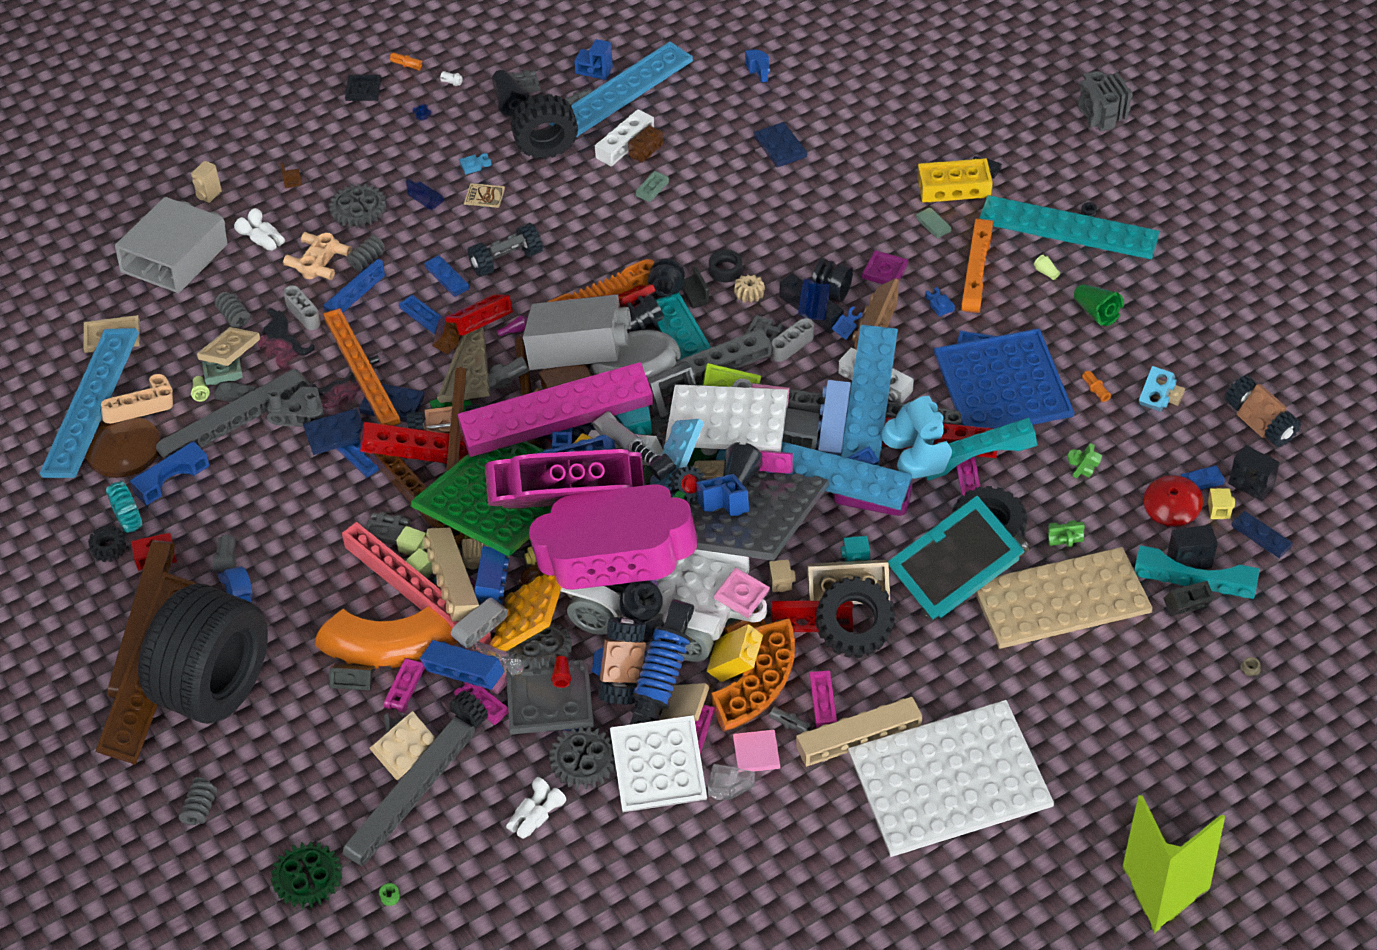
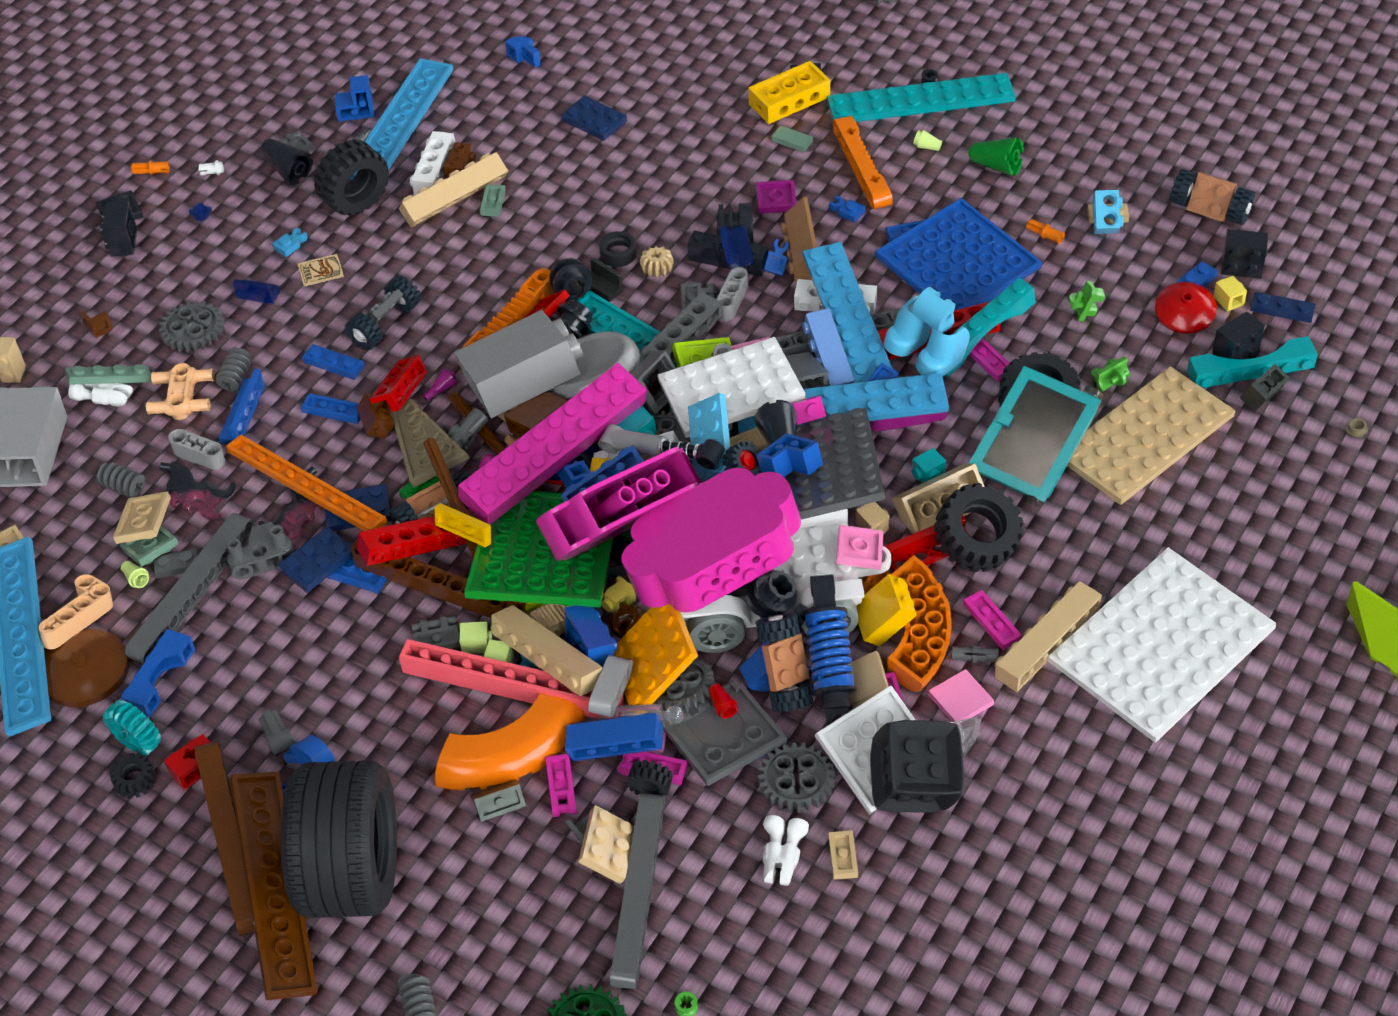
camera: 25 degrees left, 0 degrees up
none -> sand green plate [65,364,151,385]
none -> black brick [100,201,138,257]
none -> tan brick [399,152,508,228]
none -> yellow plate [434,503,491,547]
none -> tan plate [829,830,858,880]
none -> black piece [870,720,964,813]

